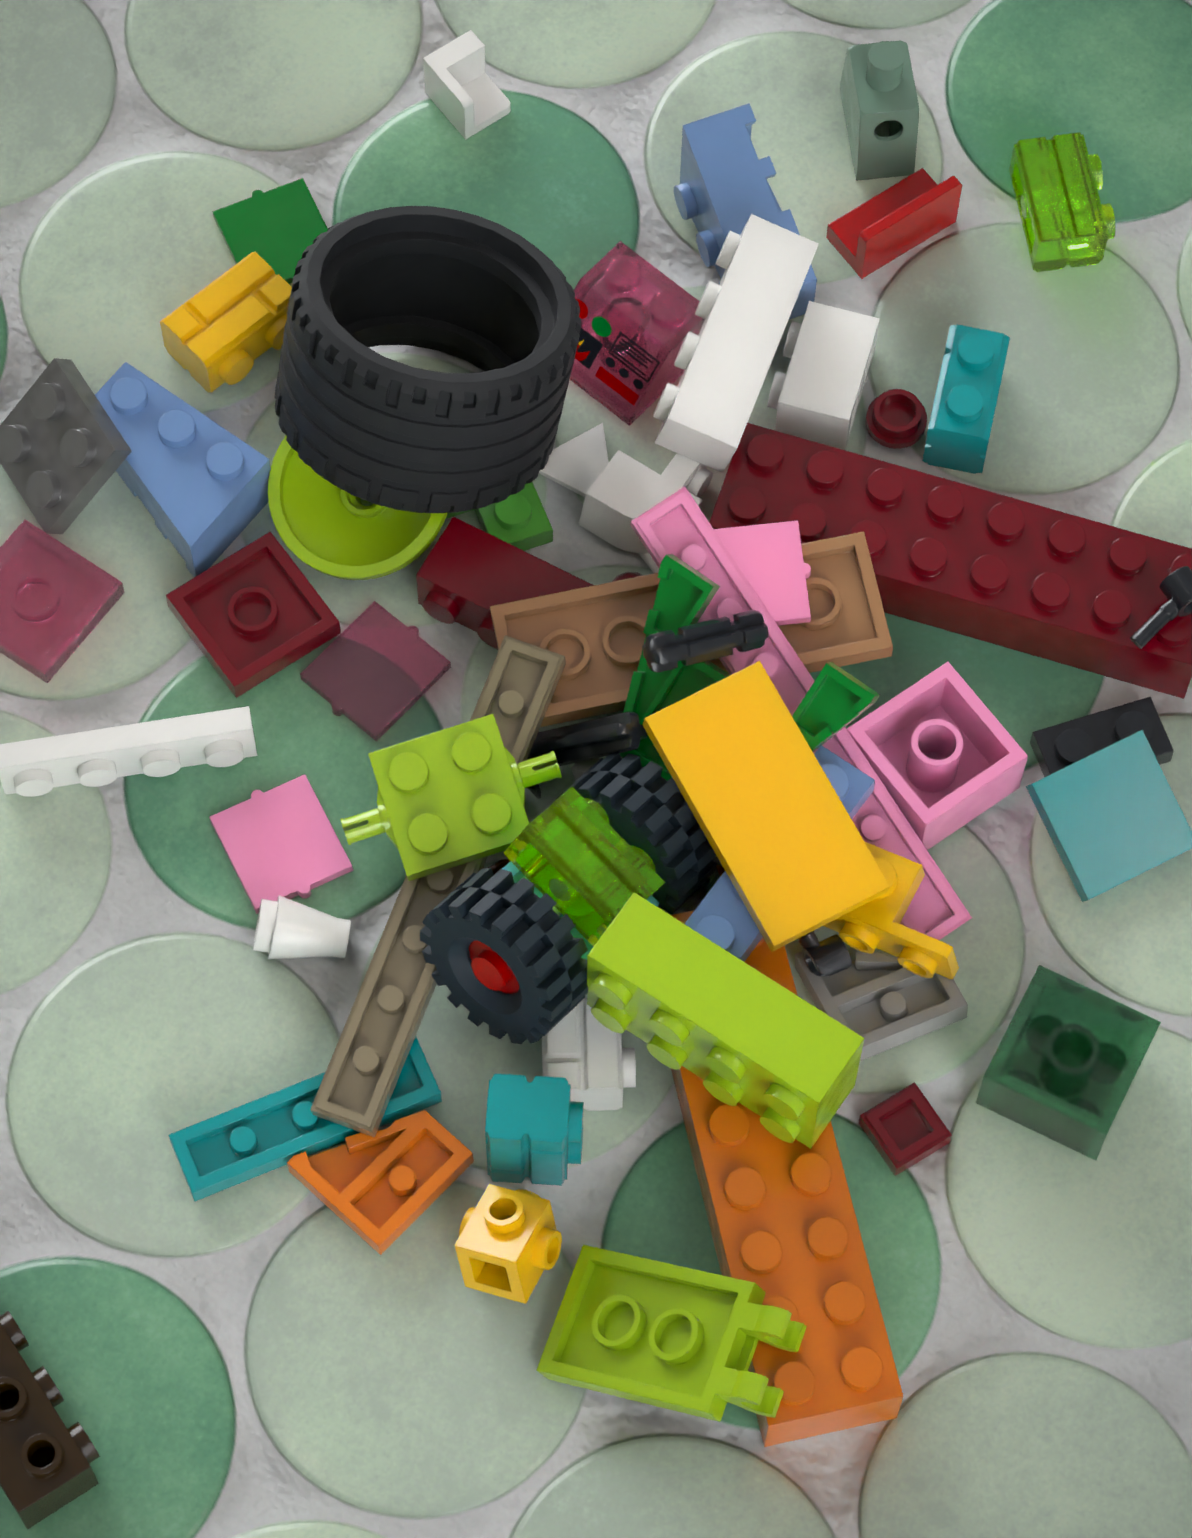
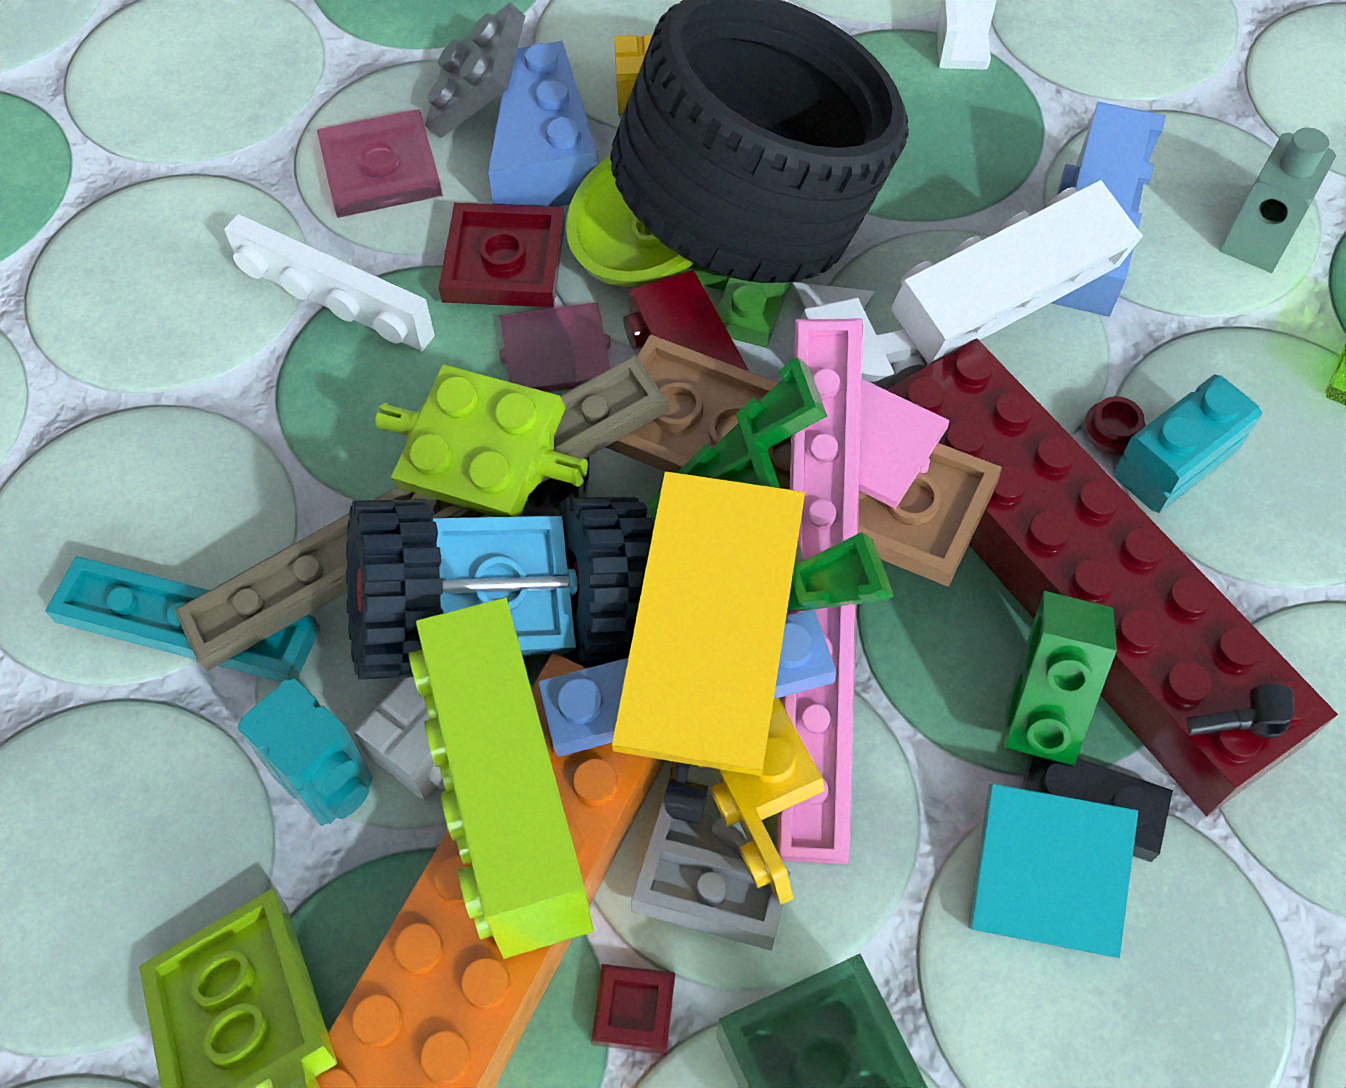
camera: 40 degrees right, 5 degrees down
bright pink piece [209,774,353,914] -> none
white cone [253,895,351,959] -> none
orange wing [287,1110,474,1255] -> none
yellow brick [454,1184,562,1304] -> none
clear neon green brick [503,786,665,947] -> none
black axle [528,711,648,766] -> none
clear pink slope [570,241,705,426] -> none
black axle [642,610,768,673] -> none
white brick [767,301,880,450] -> none
red panel [826,168,962,279] -> none
bright pink brick [847,662,1028,850] -> none
none -> green brick [1005,591,1117,766]

